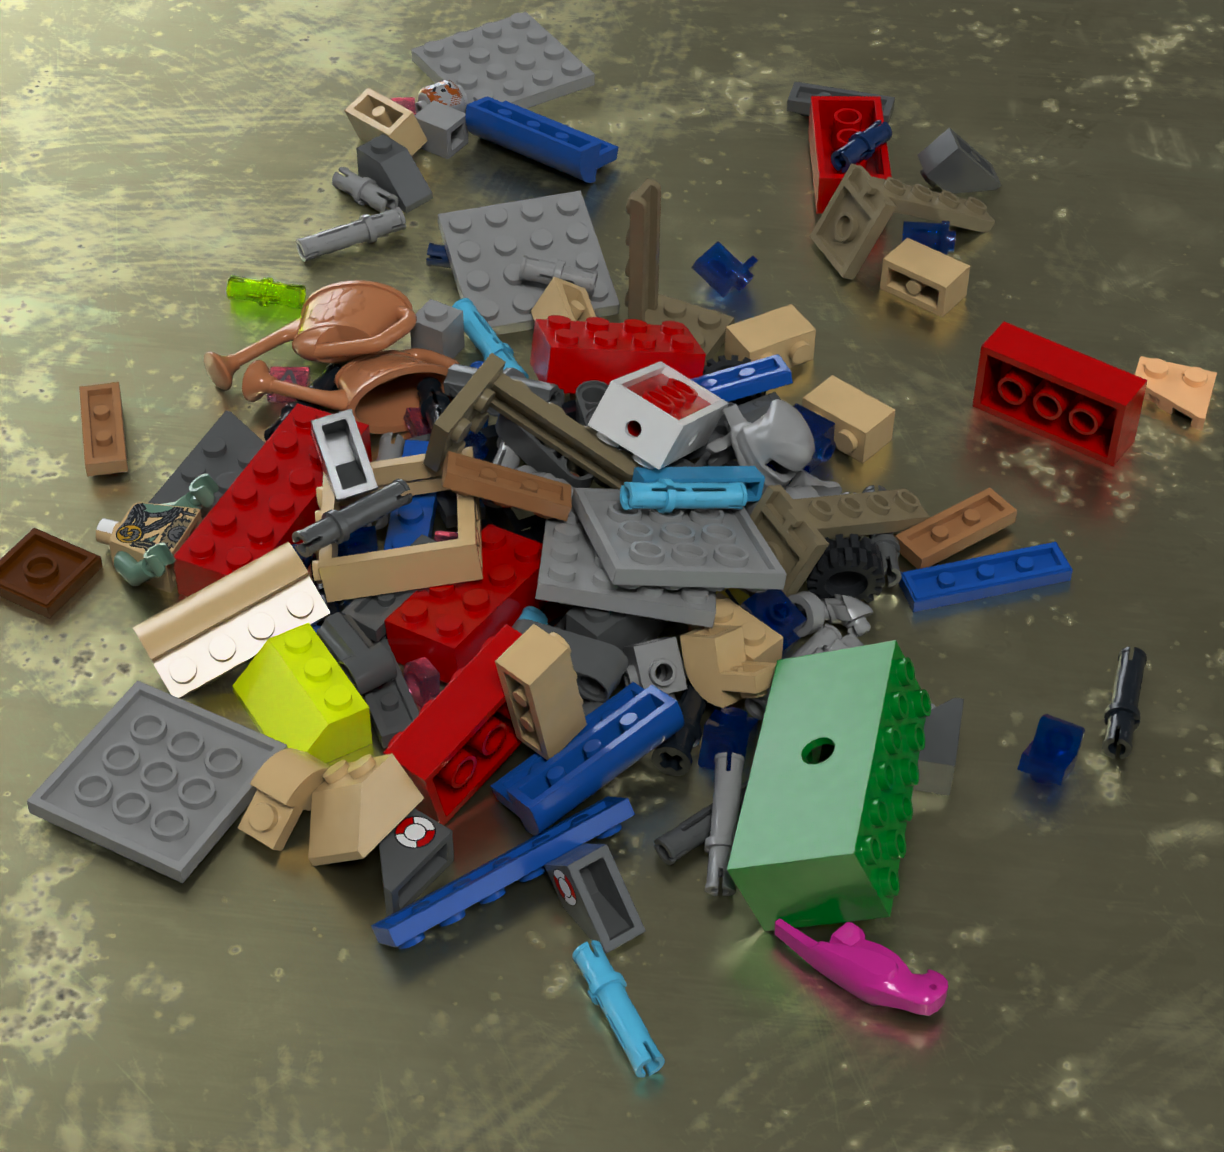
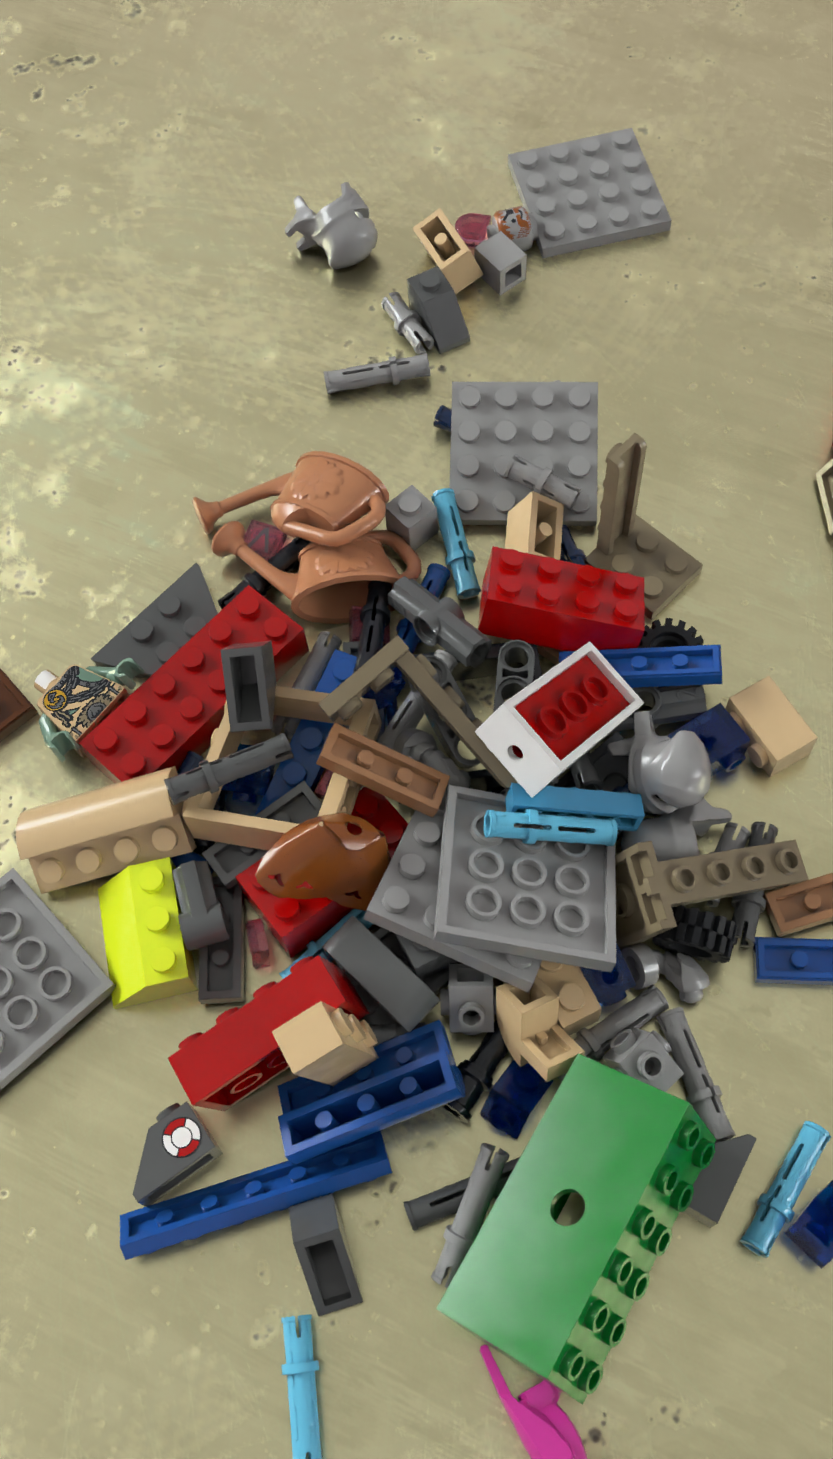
camera: 25 degrees right, 20 degrees up
medium nougat plate [79,382,128,477] -> none
clear neon green pin [226,275,306,309] -> none
tan brick [238,748,331,851] -> none
tan slope [308,753,424,866] -> none
blue brick [465,96,619,183] -> none
clear blue bracket [691,241,759,298] -> none
tan brick [724,304,816,368] -> none
none -> dark orange piece [255,812,391,911]
none -> light grey piece [284,182,378,270]
none -> medium azure pin [740,1121,831,1258]

